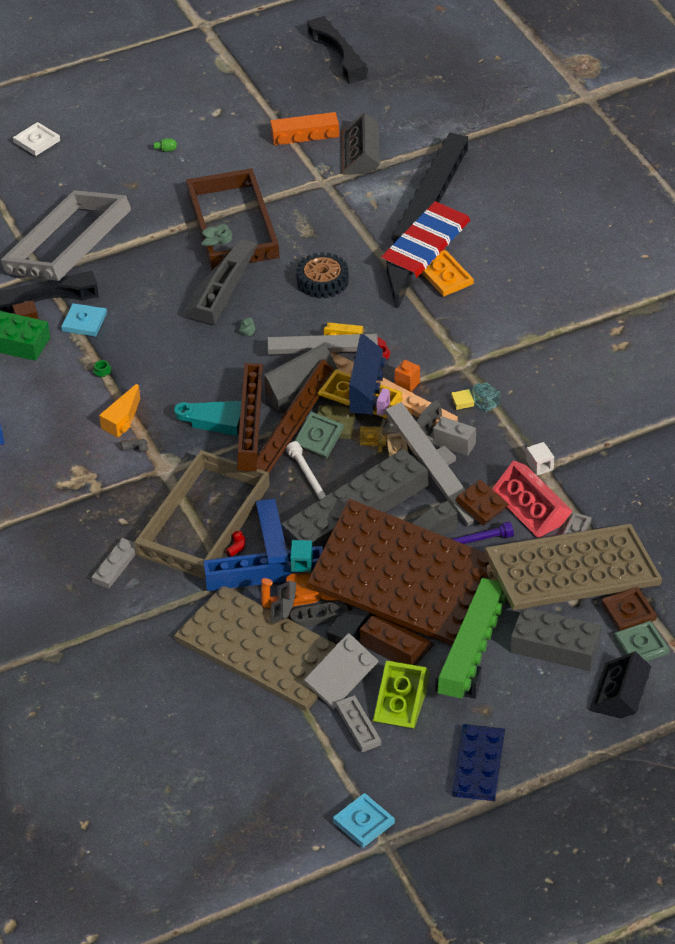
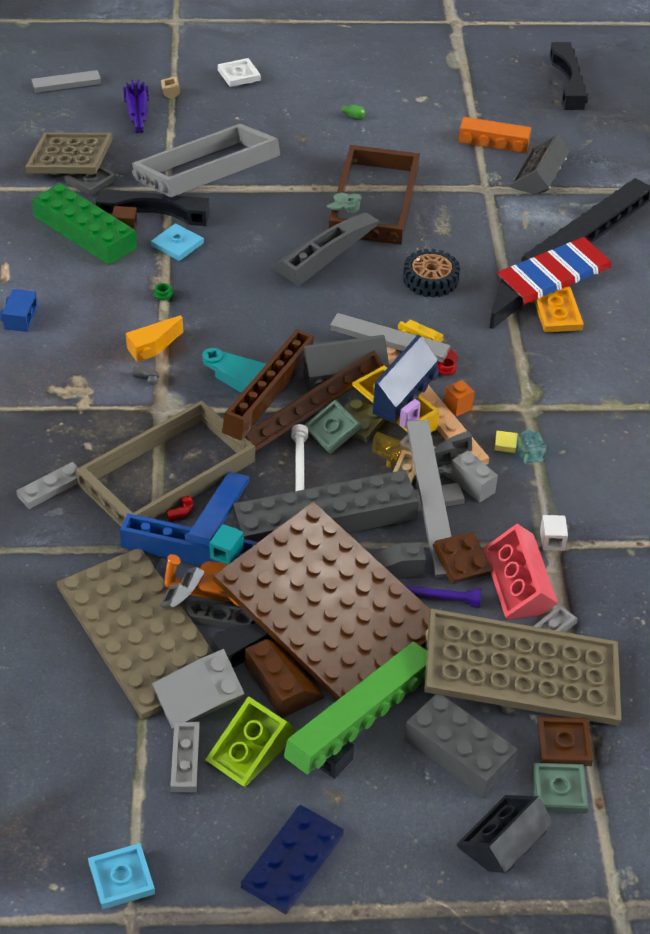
camera: 20 degrees right, 0 degrees up
sand green piece [239,317,255,336] -> none

